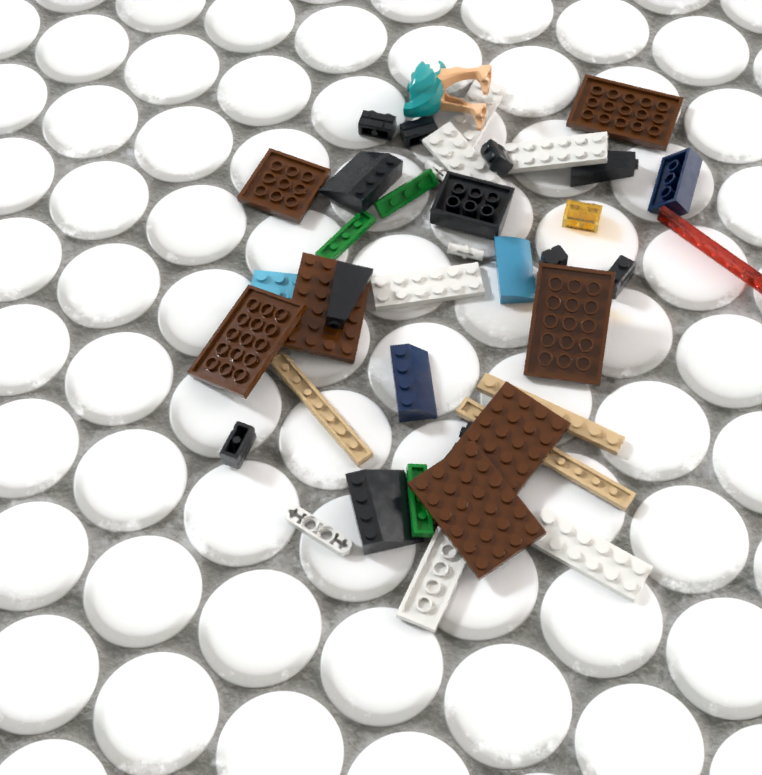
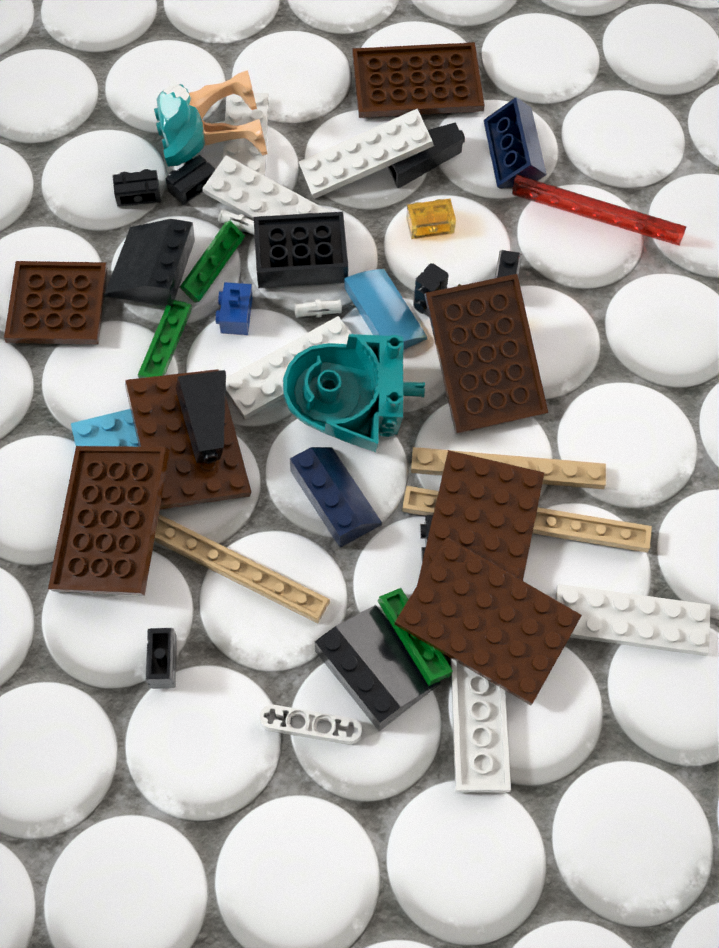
camera: 30 degrees left, 5 degrees up
black brick [480,139,513,178] -> none
none -> blue brick [215,282,253,335]
none -> teal animal [283,334,425,452]

